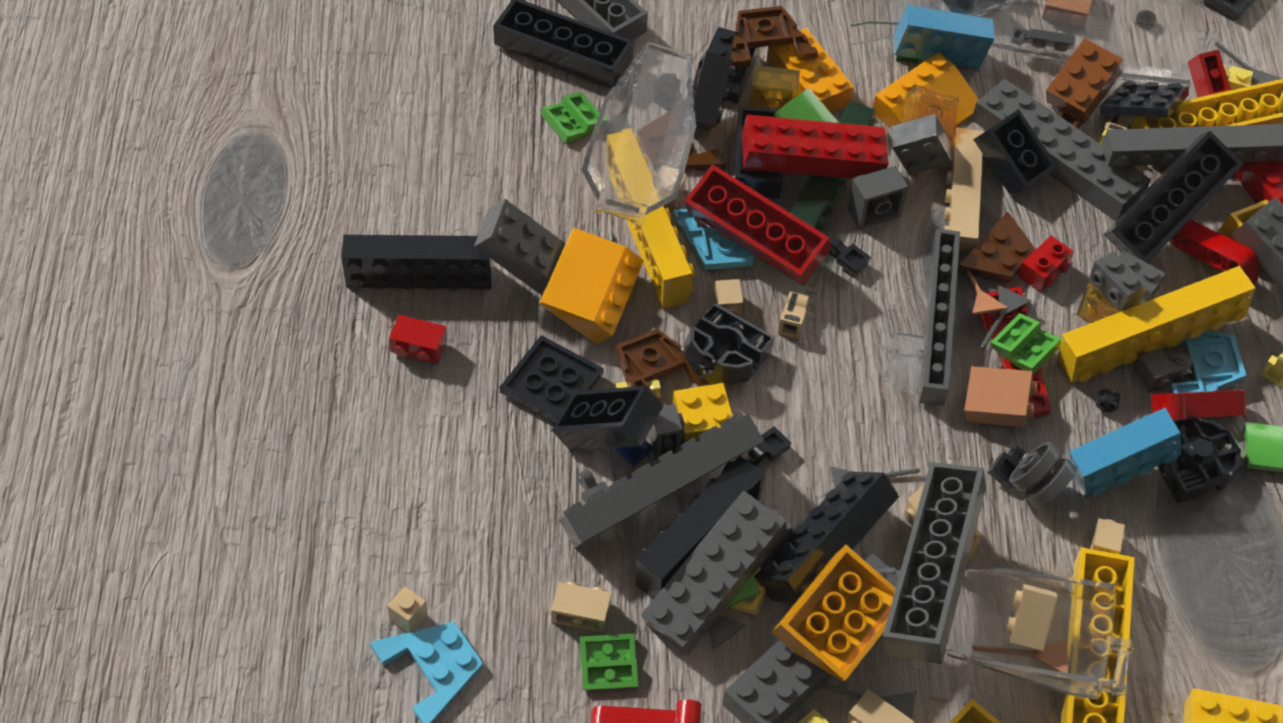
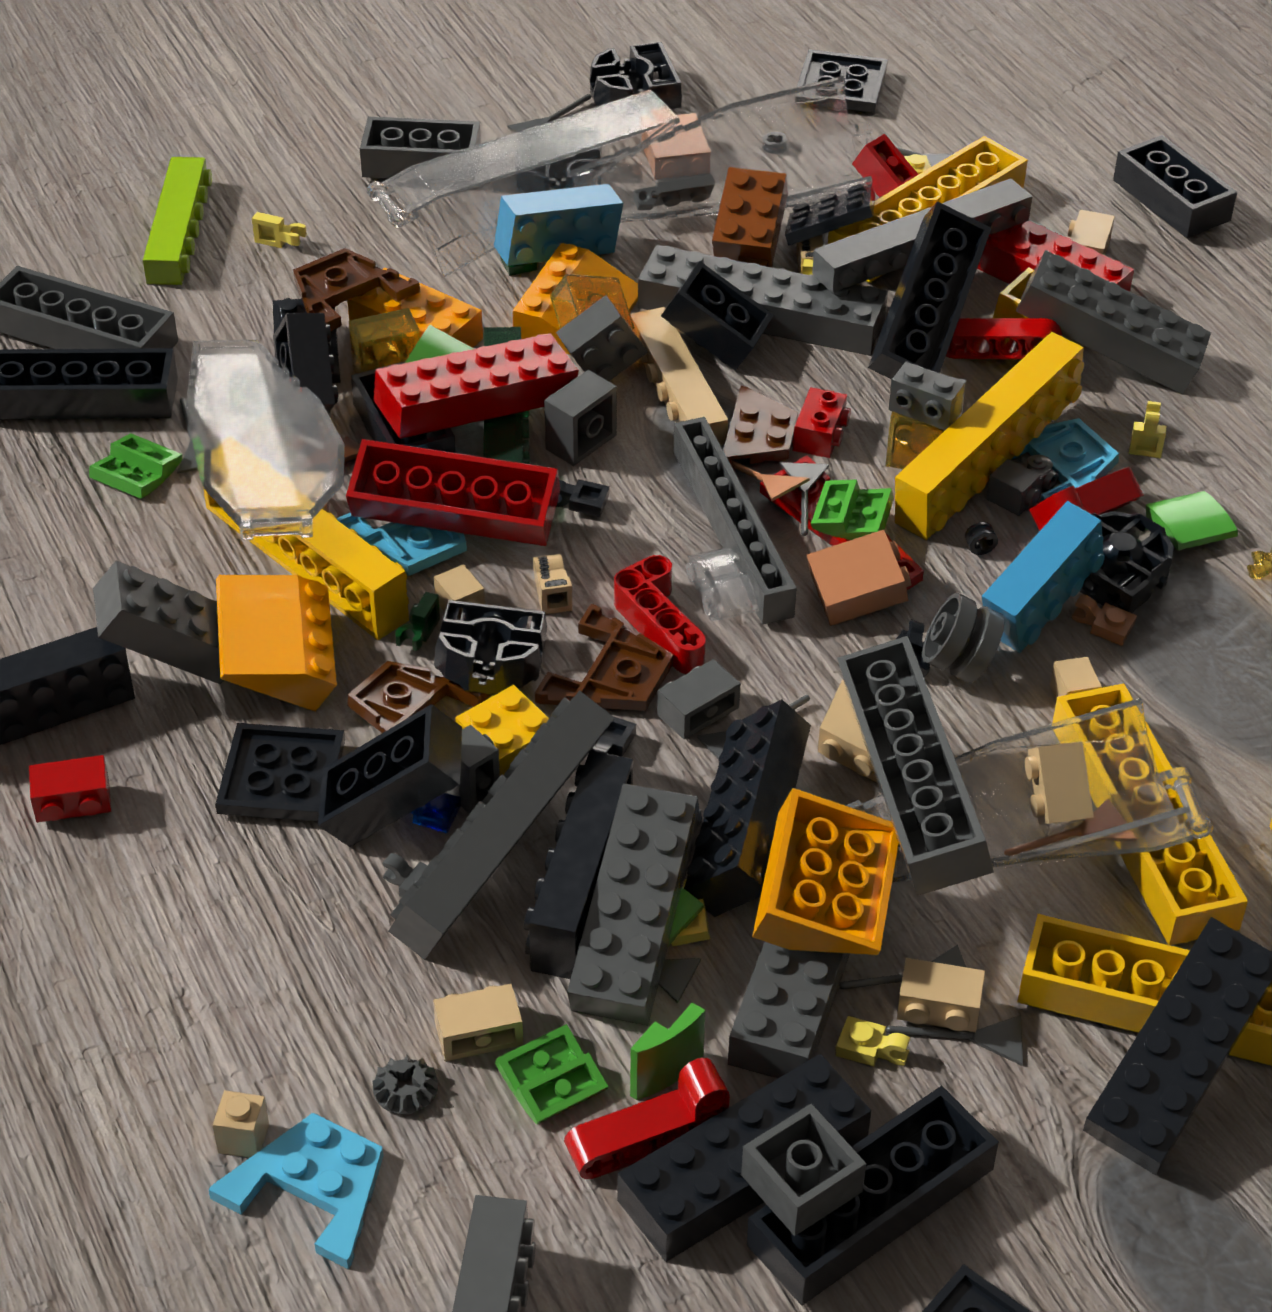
camera: 25 degrees left, 10 degrees down
none -> dark grey gear [372,1054,438,1114]
none -> dark green plate [395,592,440,651]
none -> reddish brown wing [535,604,674,711]
none -> red beam [614,555,706,674]
none -> bright green slope [630,1002,706,1100]
none -> dark grey brick [657,659,741,739]
none -> nougat plate [1072,595,1137,646]

